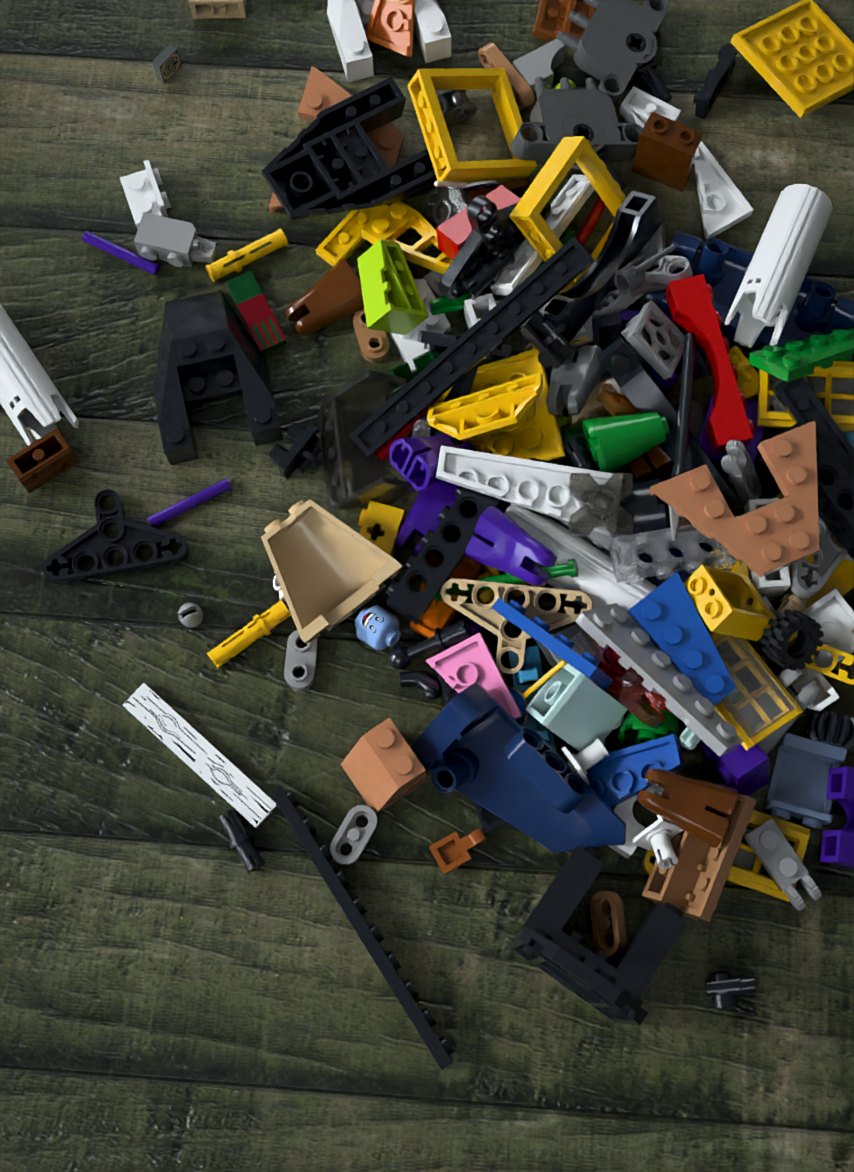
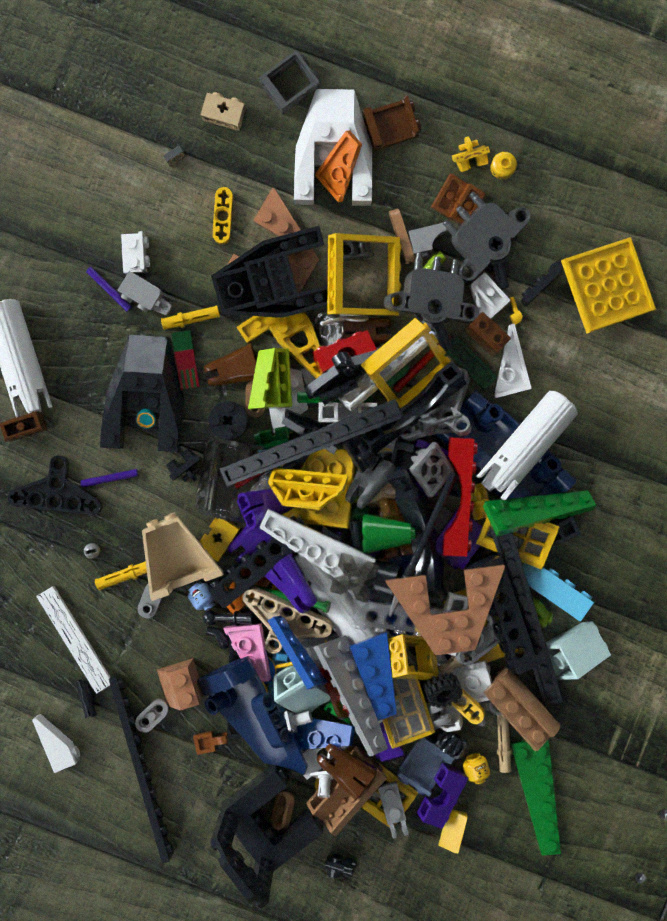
camera: 15 degrees right, 15 degrees up
light grey hinge [721,439,763,508] -> none
none -> white slope [32,714,80,773]
none -> teal tile [136,409,156,429]
none -> black brick [208,401,249,440]
none -> yellow beam [213,187,233,245]
none -> dark green tile [446,336,498,391]
none -> yellow hand [509,297,523,325]

